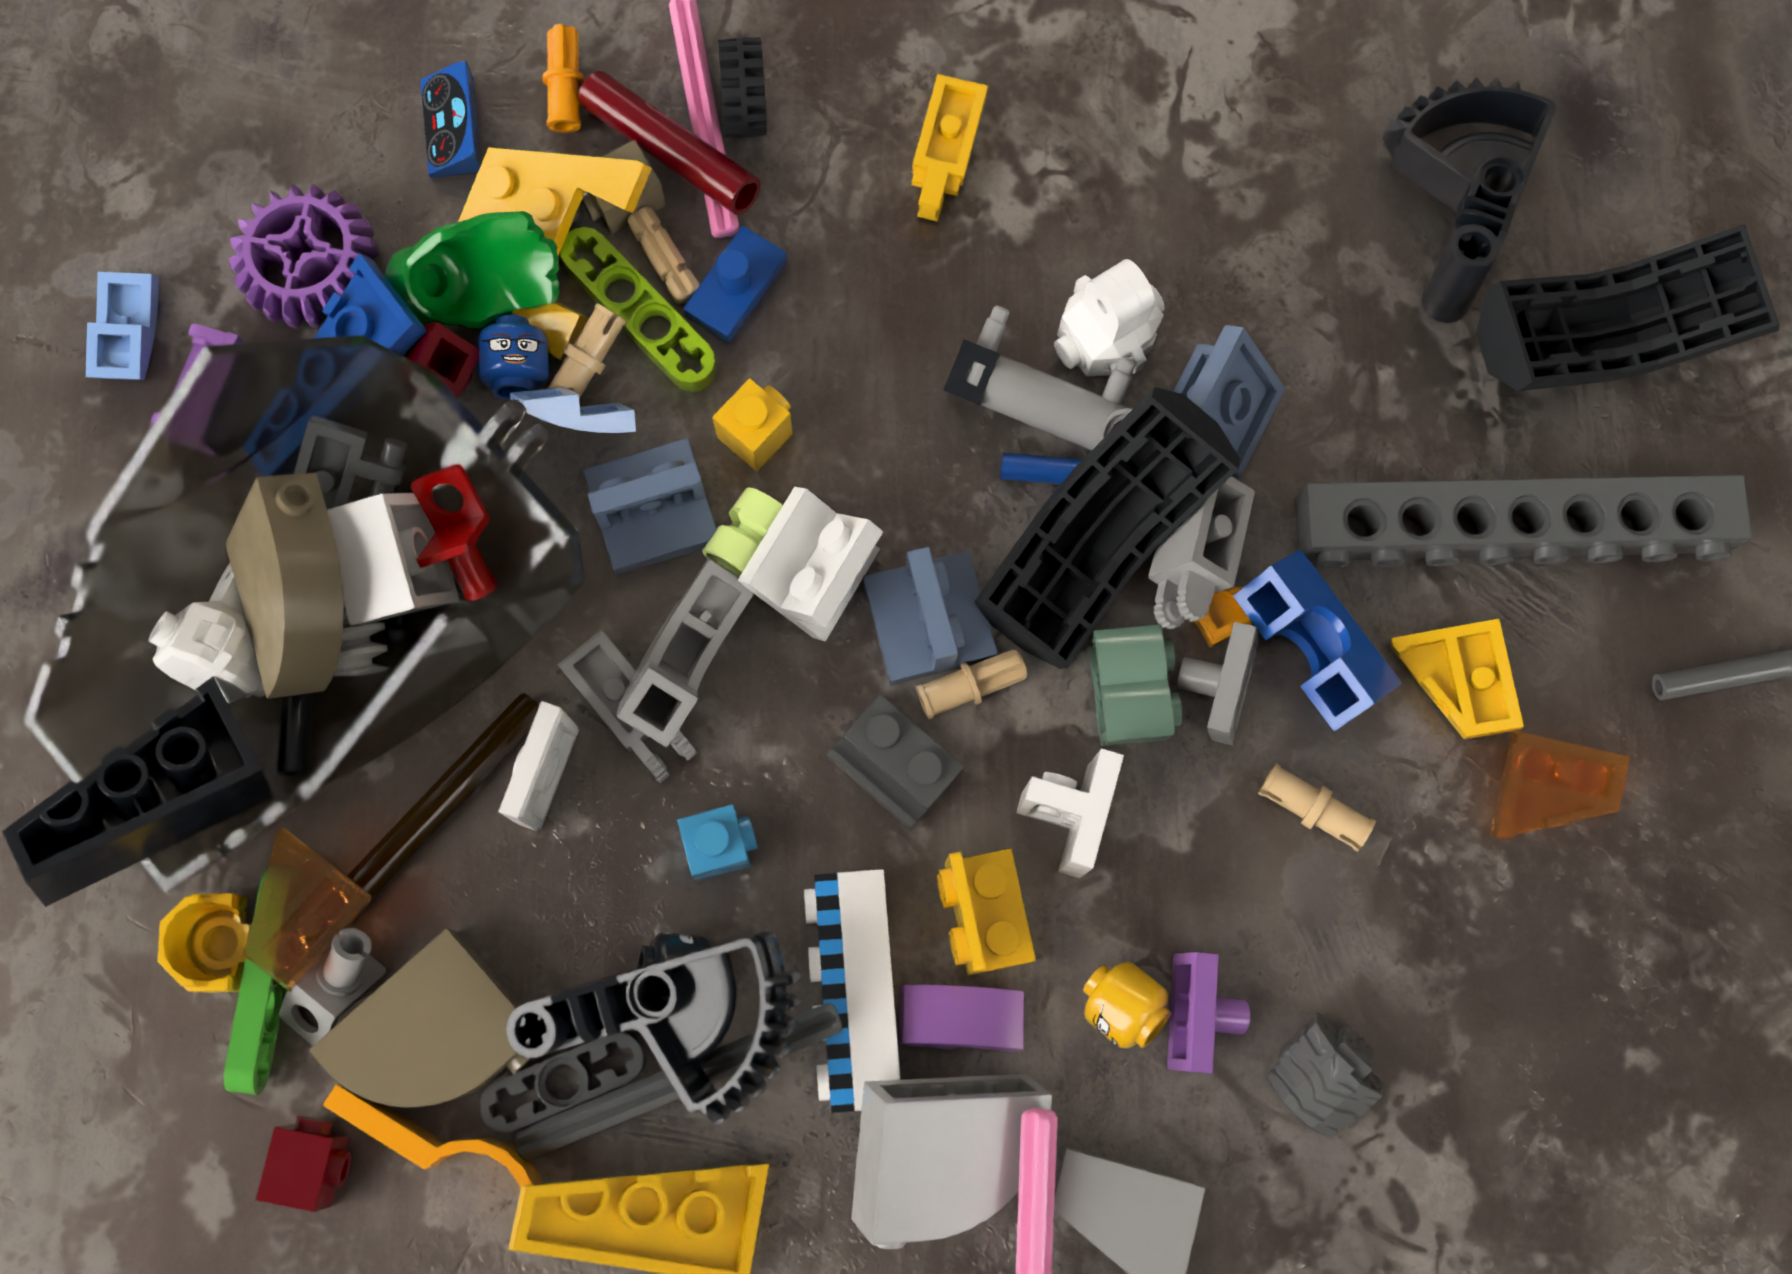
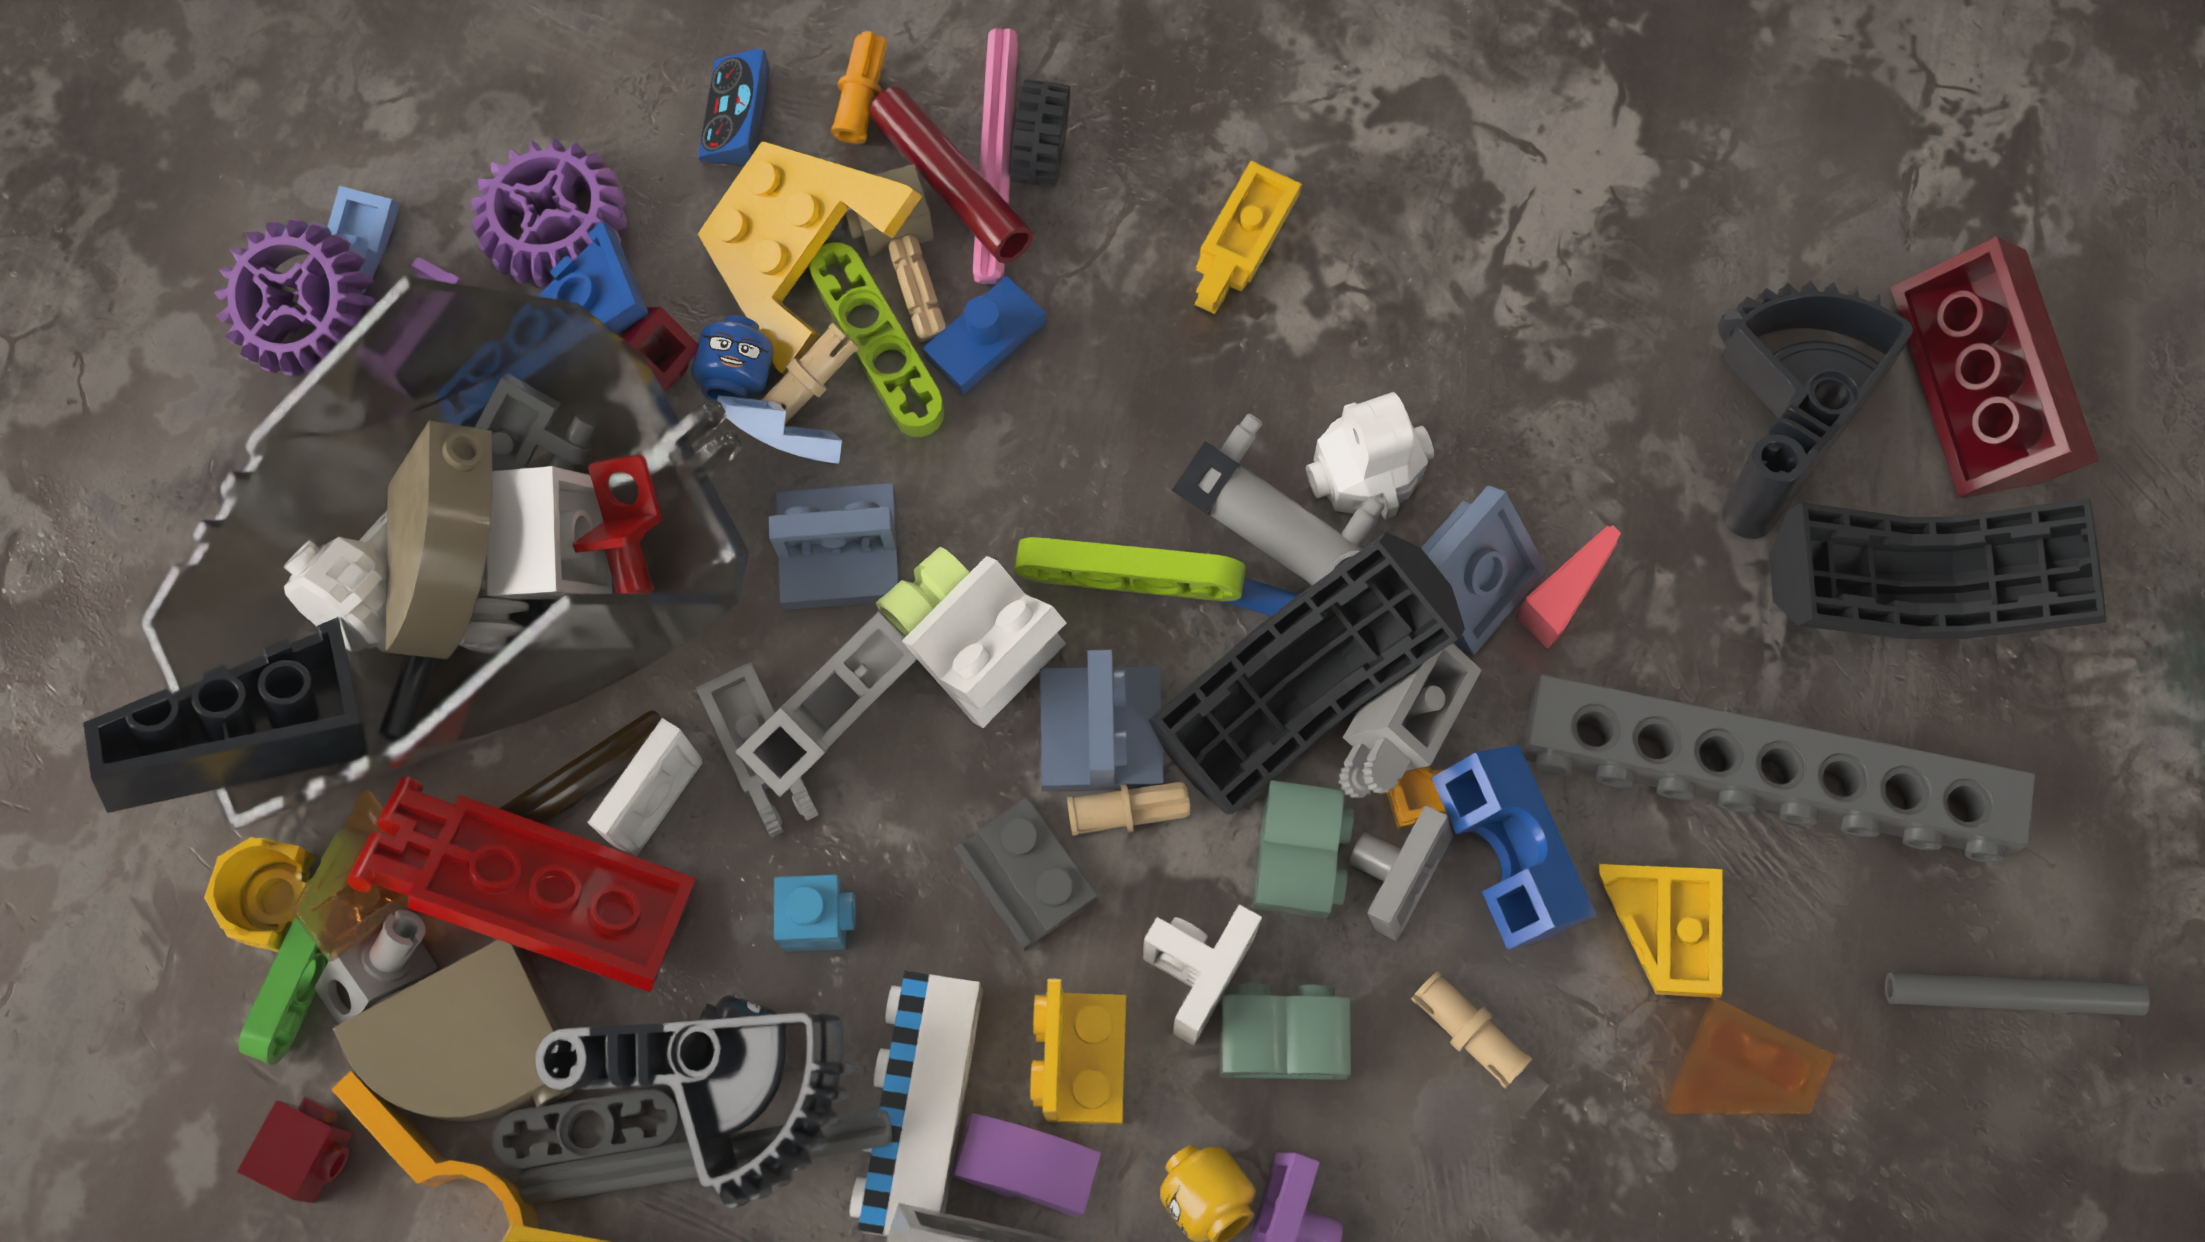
camera: 20 degrees right, 5 degrees down
green hair [385,211,559,328] -> none
yellow brick [712,378,793,472] -> none
none -> medium lavender gear [213,219,377,377]
none -> red hinge [346,777,696,992]
none -> lime beam [1014,537,1246,601]
none -> sand green brick [1220,983,1351,1080]
none -> coral slope [1516,525,1621,649]
none -> dark red slope [1890,236,2099,498]

